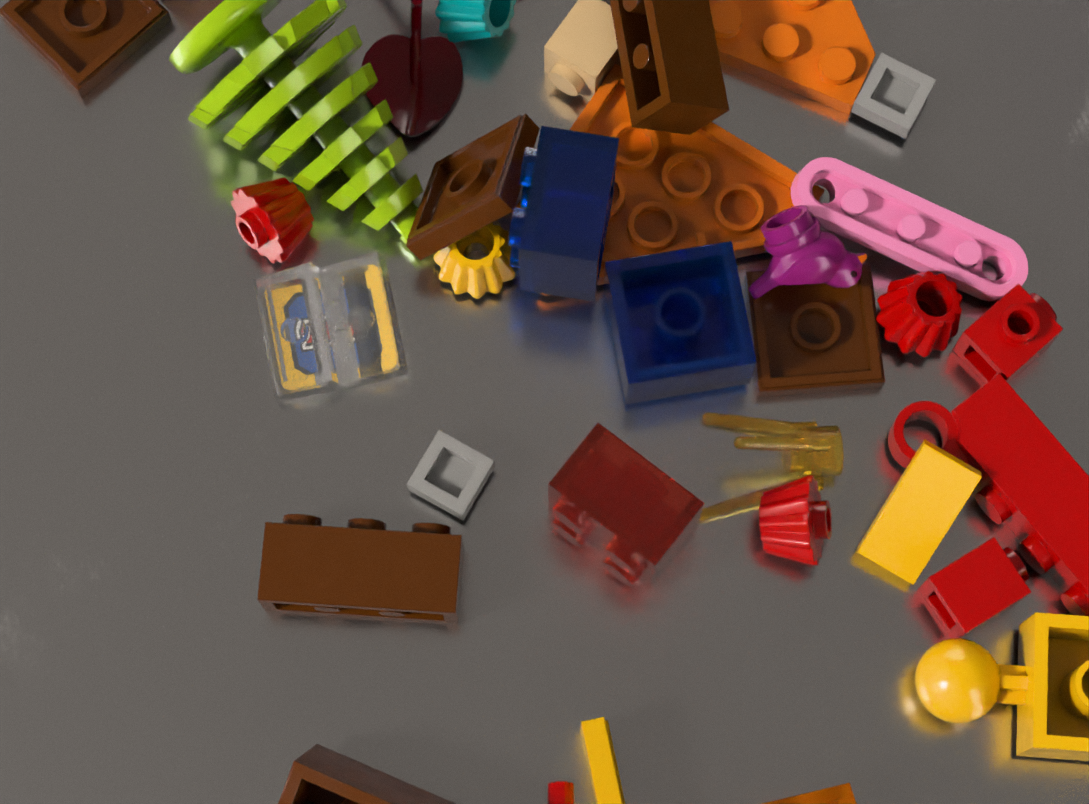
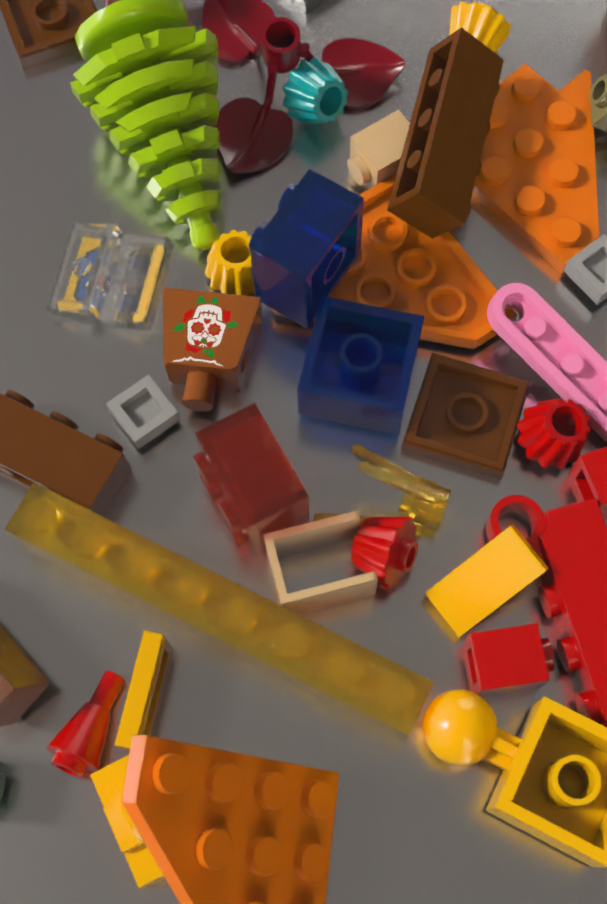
camera: 25 degrees right, 5 degrees down
red piece [231,177,314,264] -> none
reddish brown tile [406,114,540,260] -> none
magenta animal [748,205,867,299] -> none
none -> clear yellow brick [4,482,434,743]
none -> dark orange torso [163,287,263,412]
none -> tan piece [263,511,378,619]

